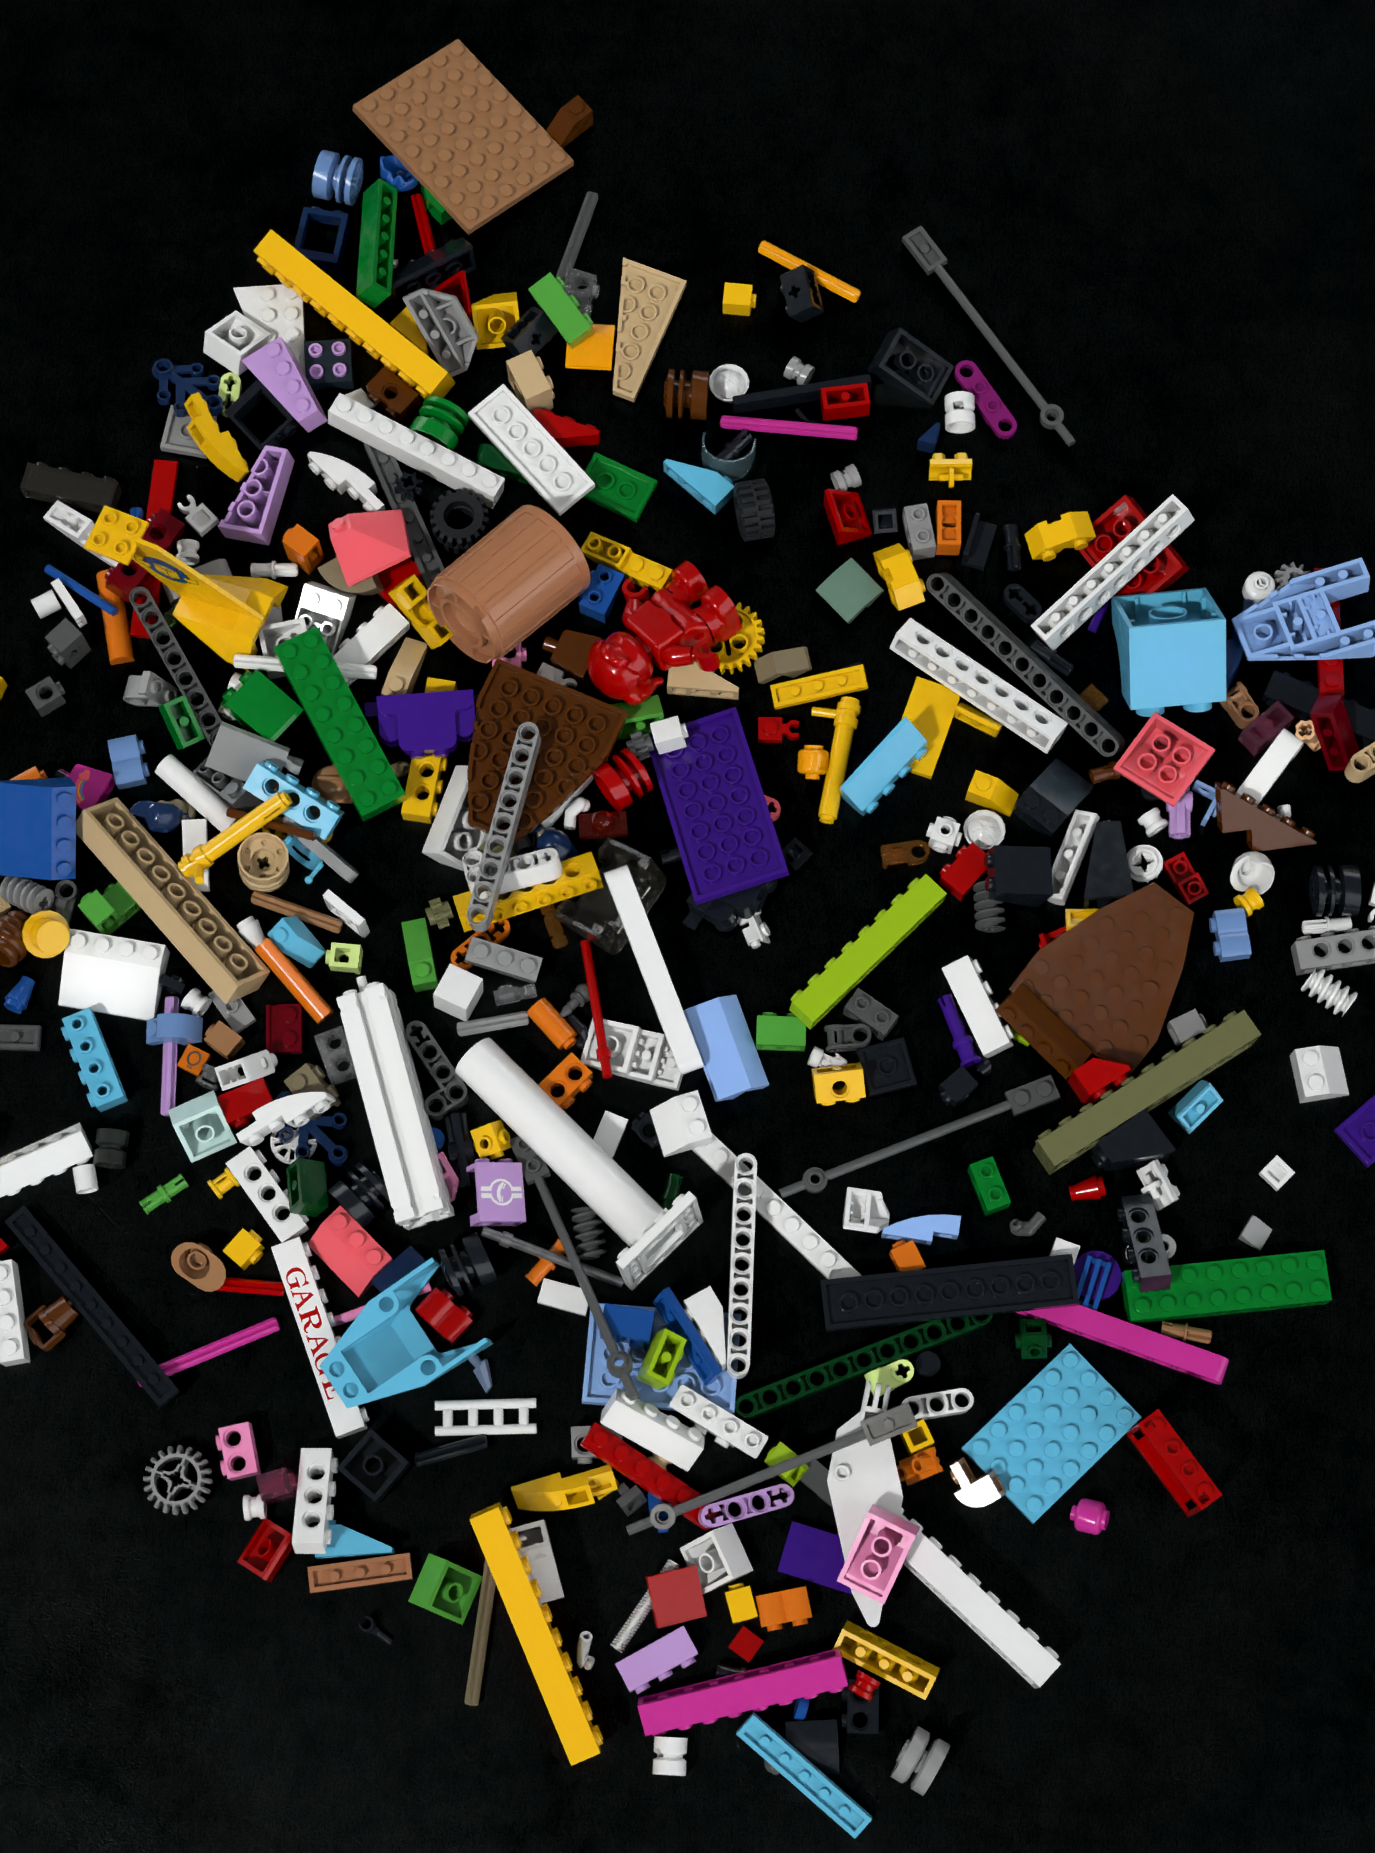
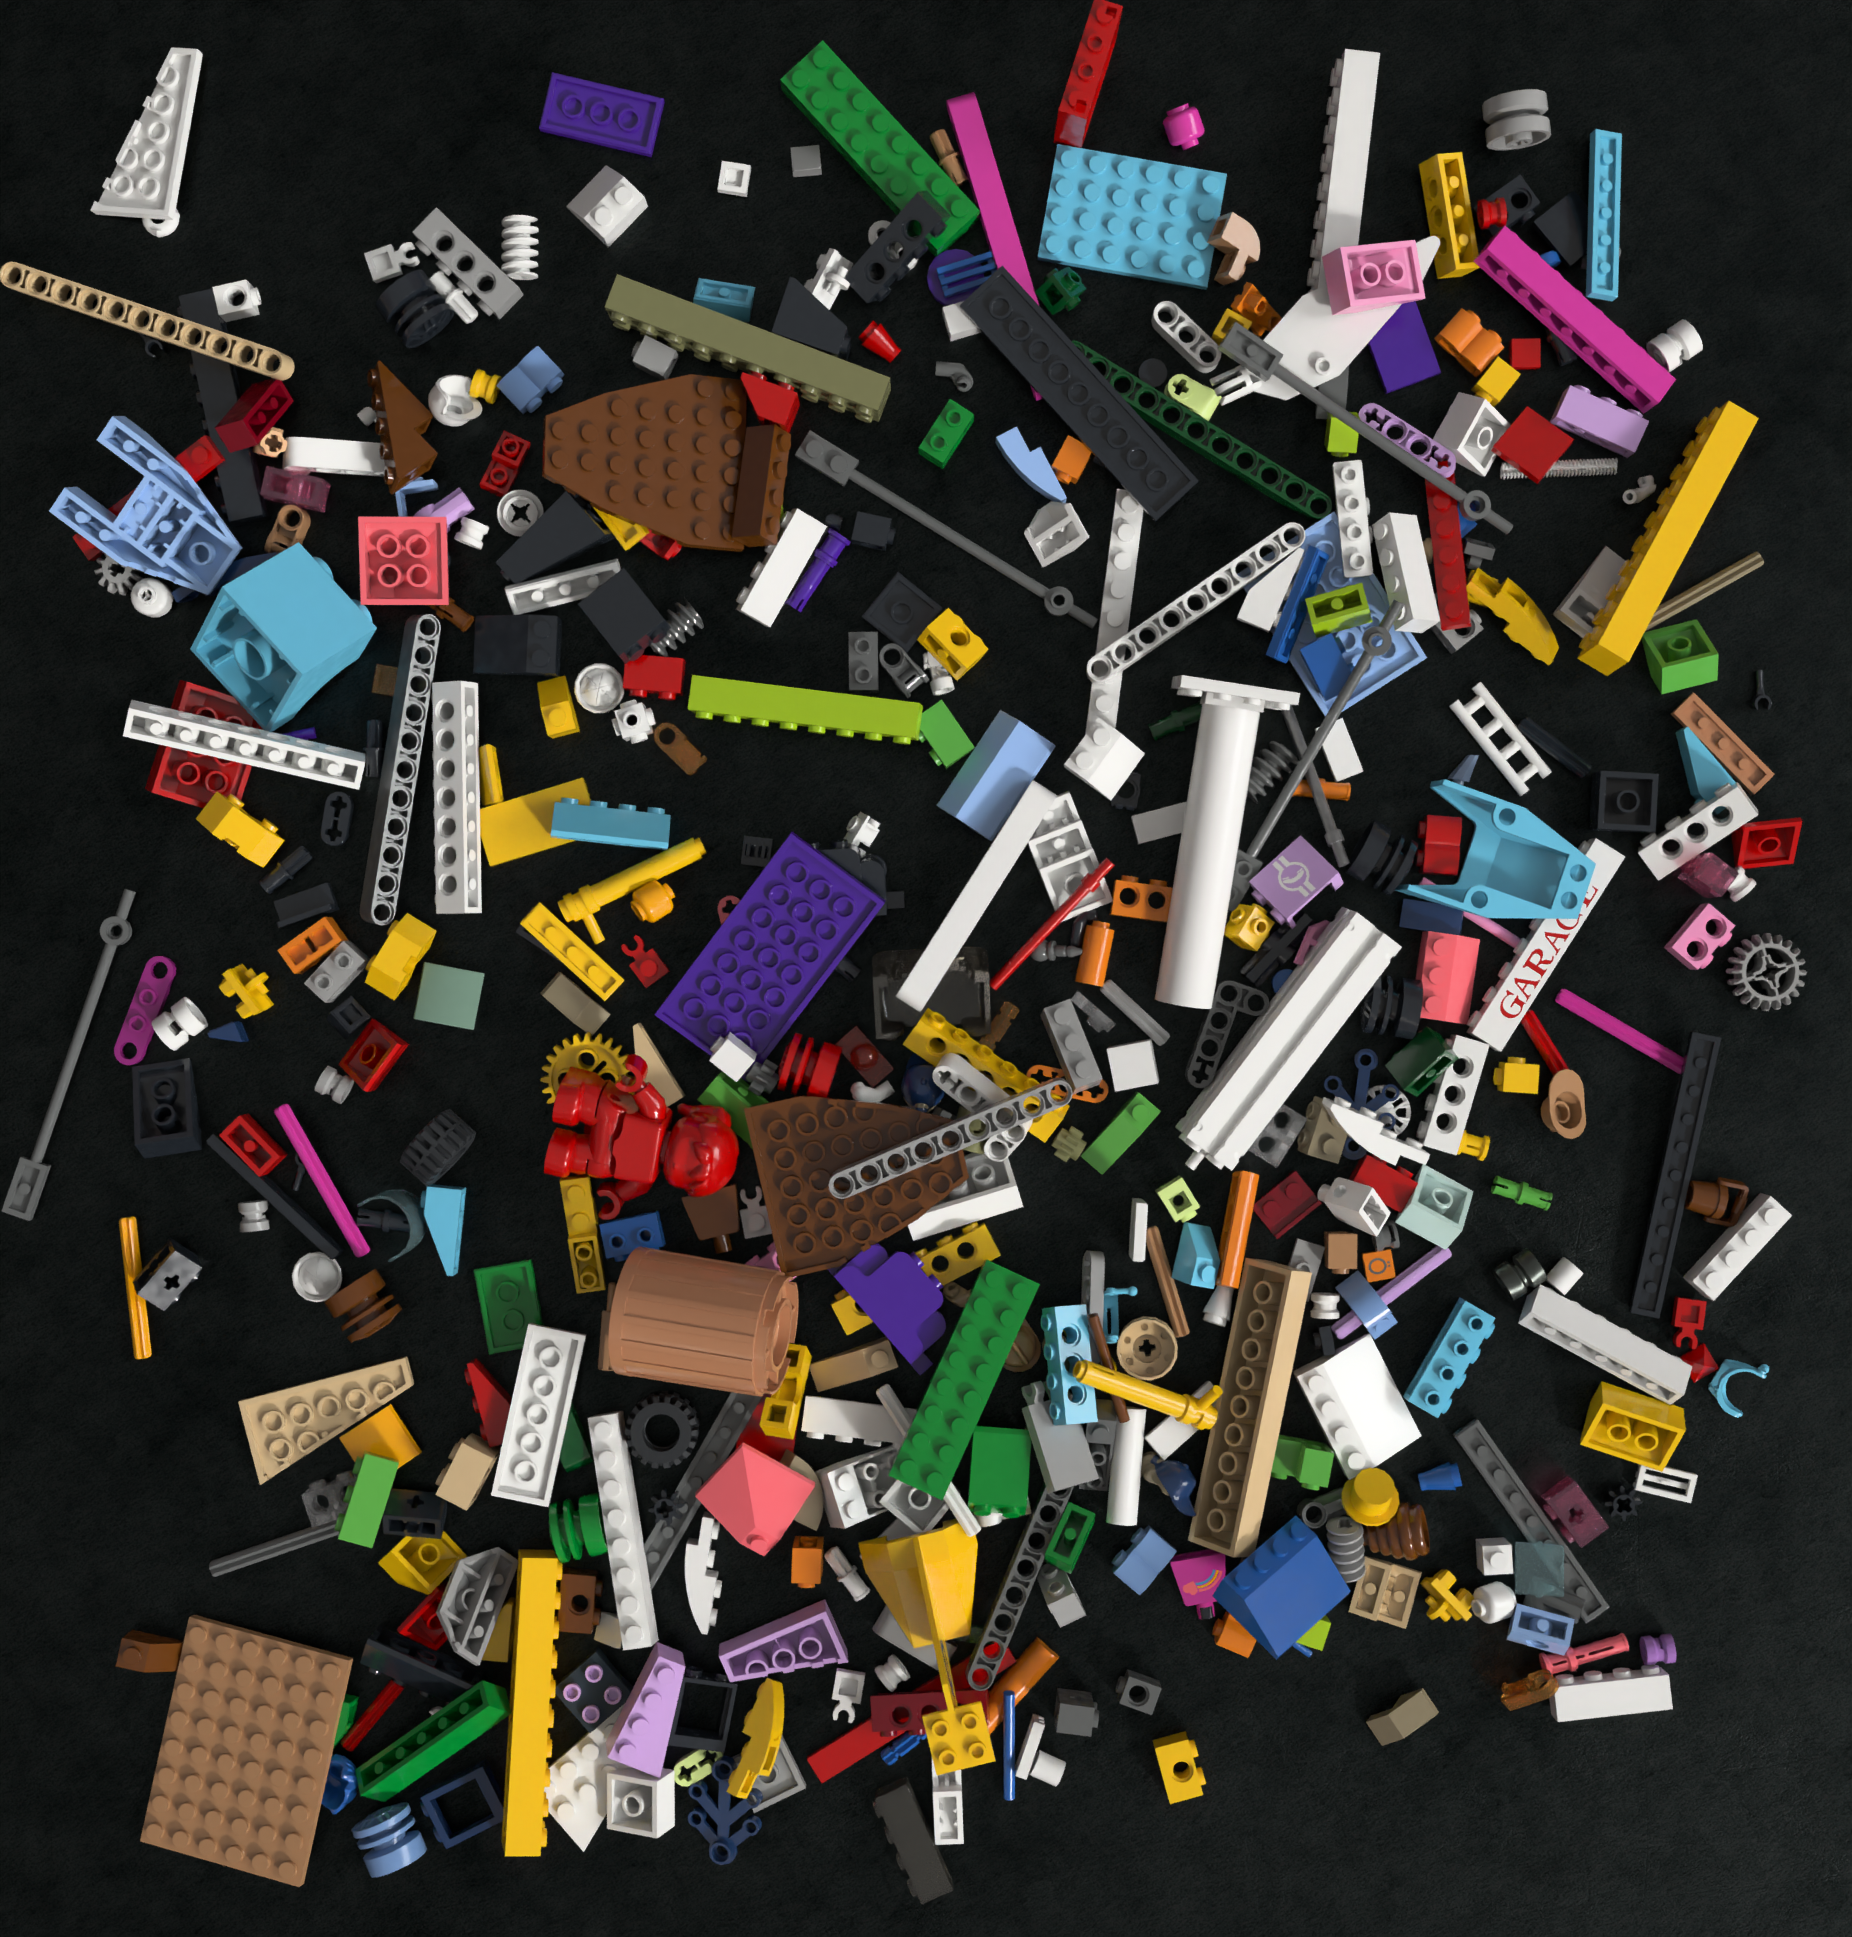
camera: 125 degrees left, 15 degrees up
yellow brick [723,282,757,316] -> none

